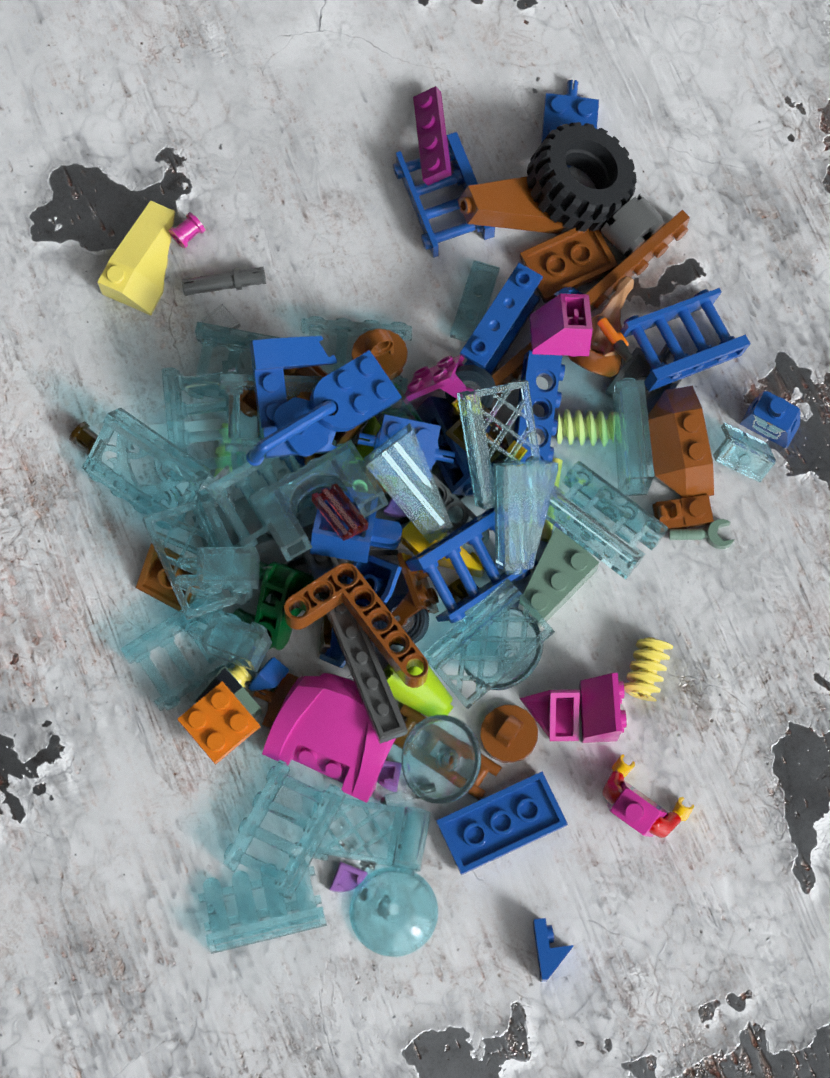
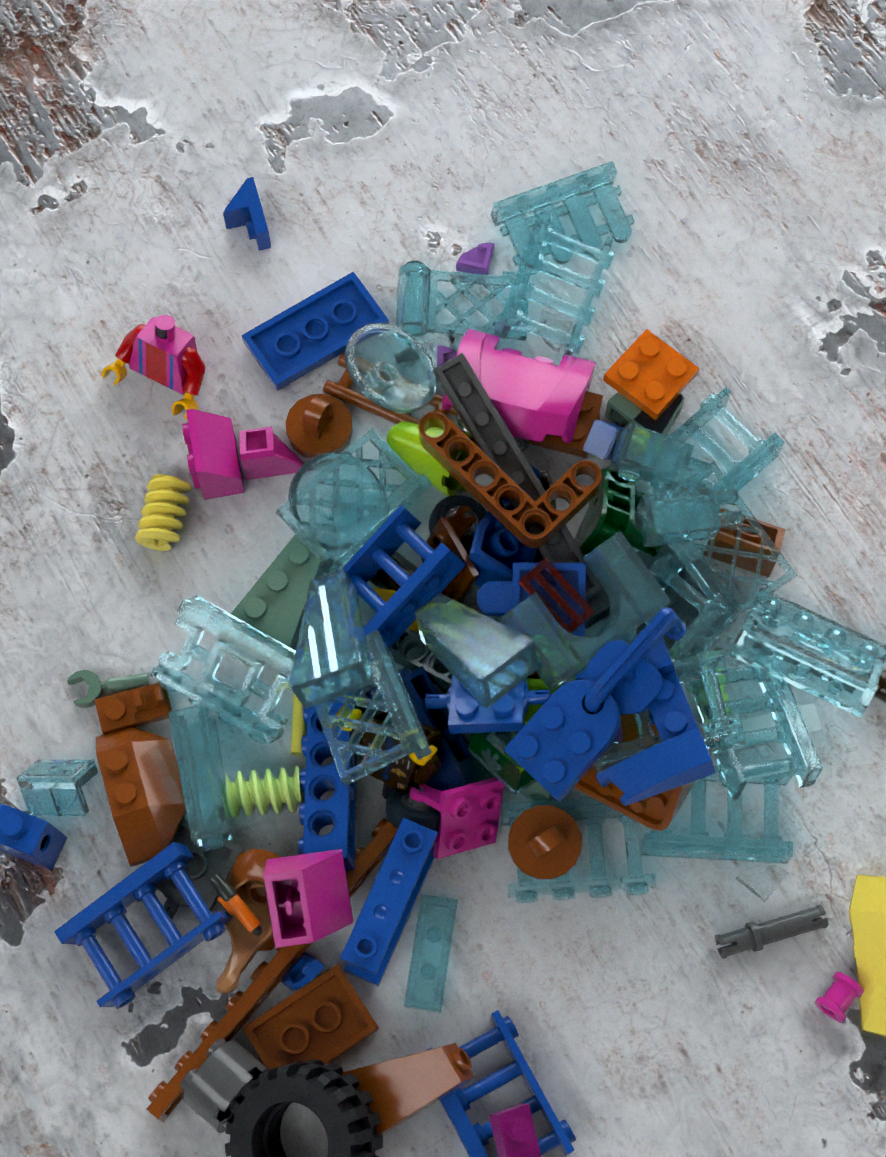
camera: 170 degrees right, 5 degrees down
clear light blue dish [349,867,438,957] -> none

